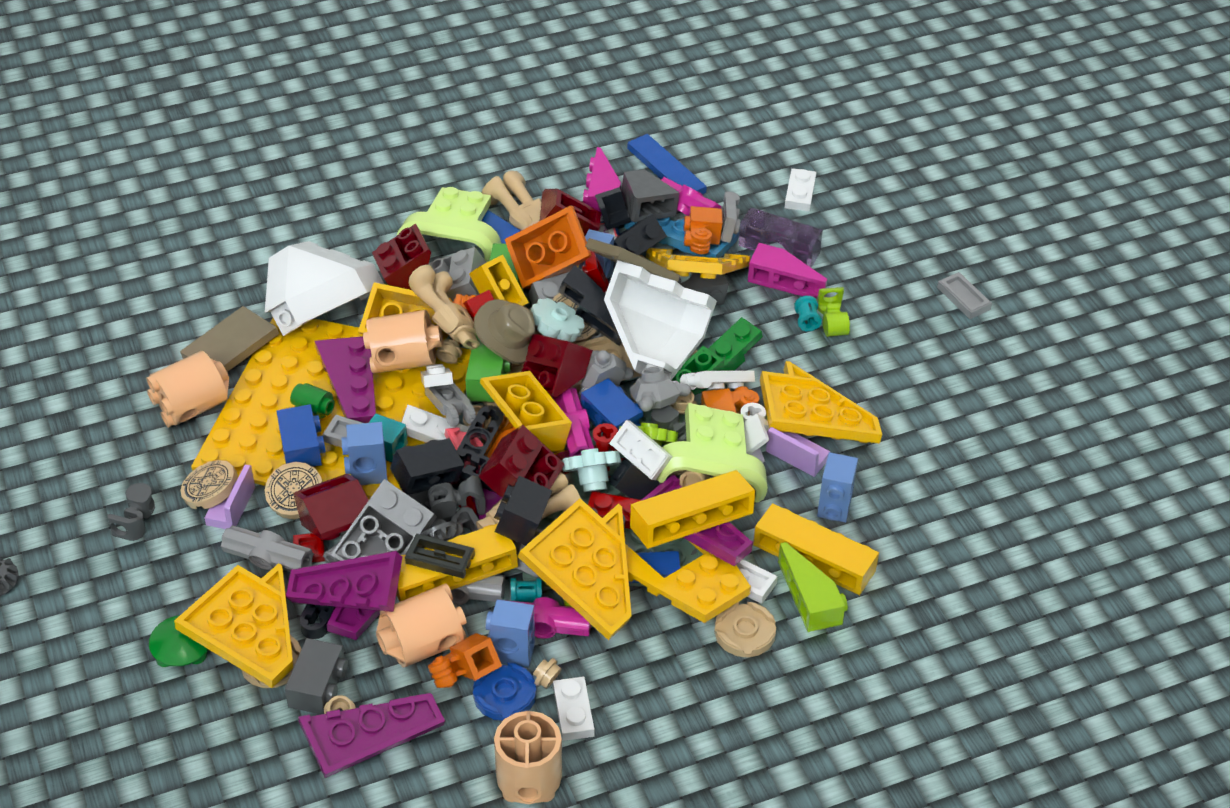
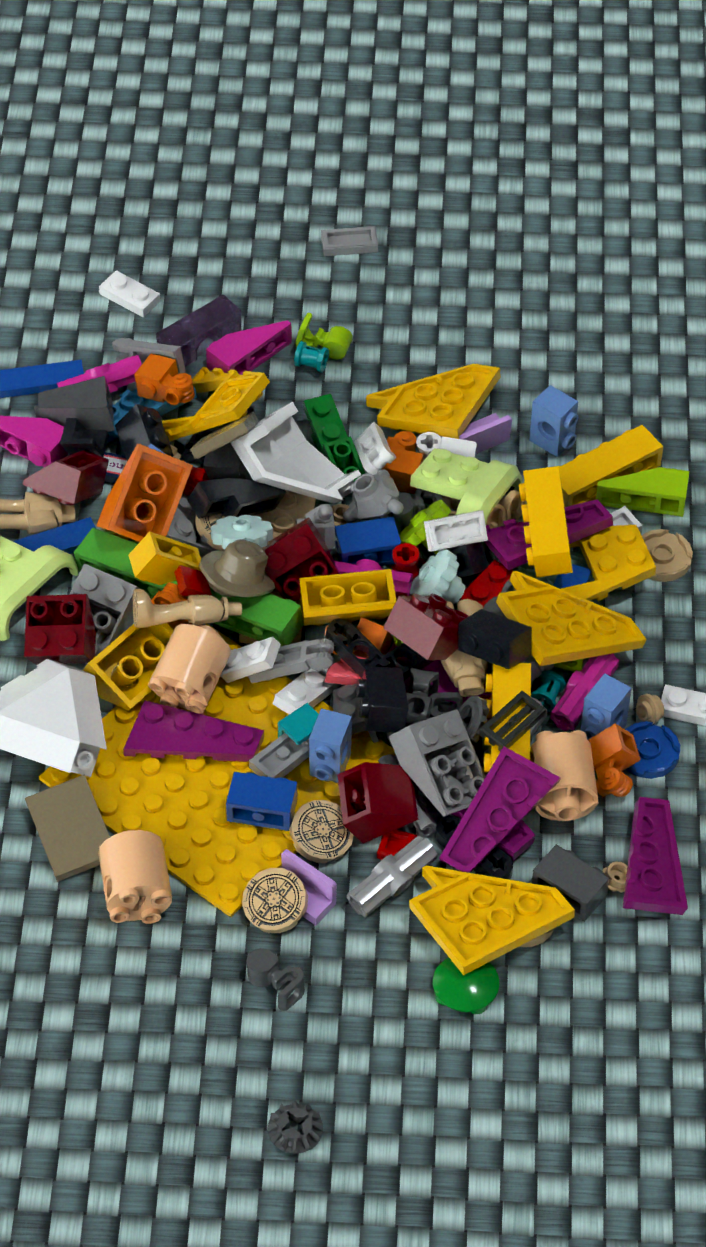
camera: 65 degrees left, 5 degrees up
green brick [290,383,335,419] -> none

